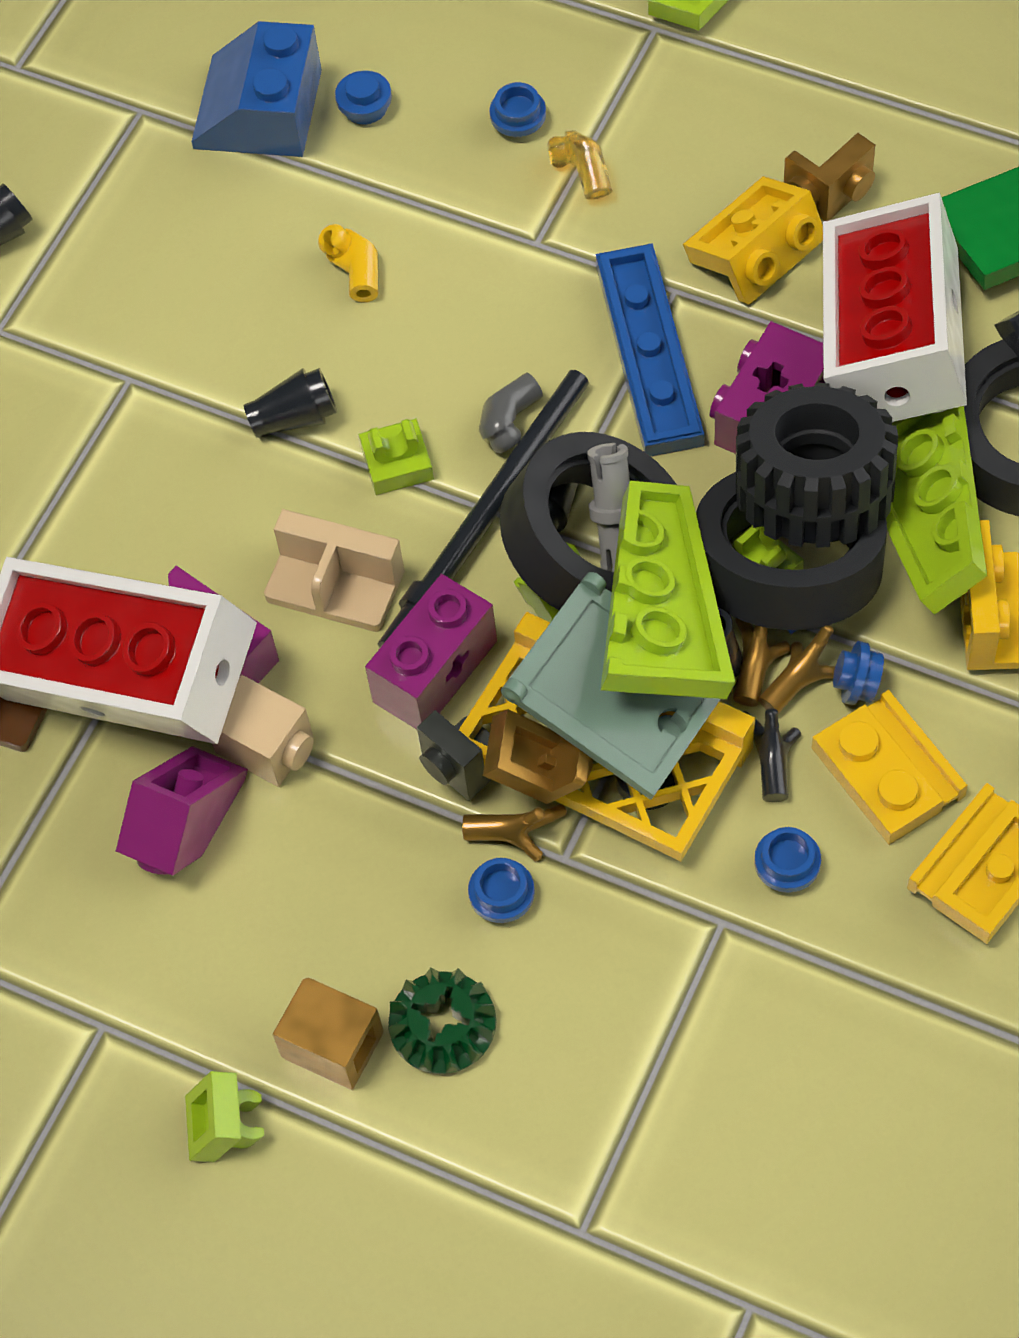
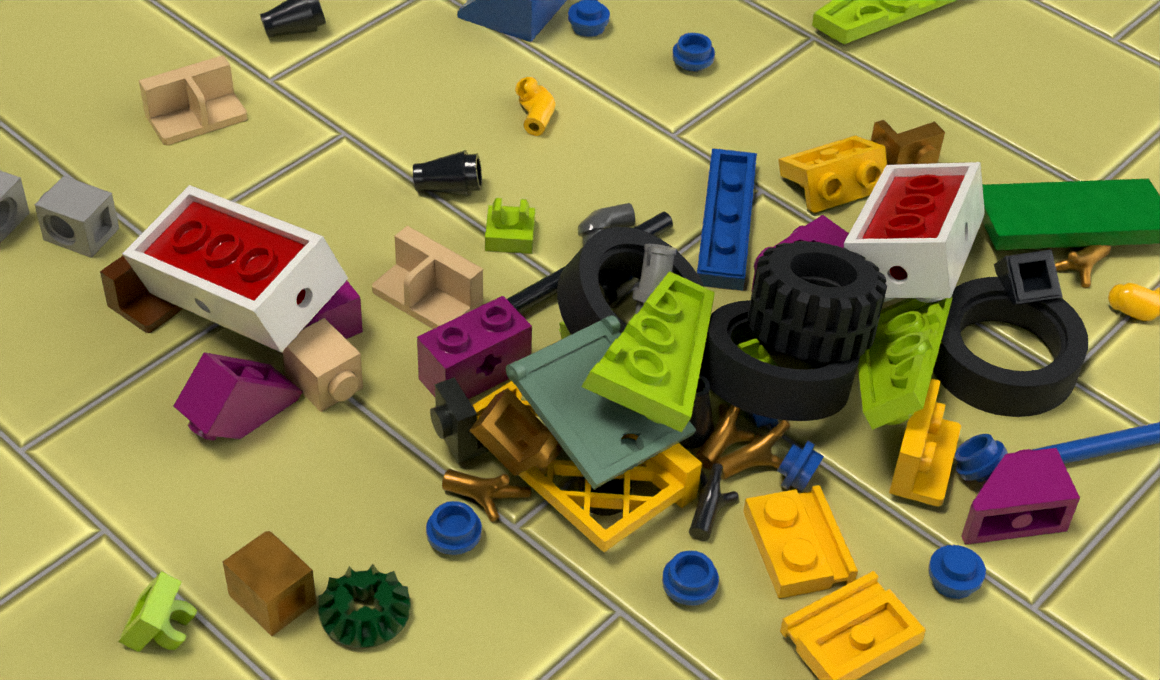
camera: 10 degrees right, 15 degrees down
clear yellow arm [547,130,613,200] -> none

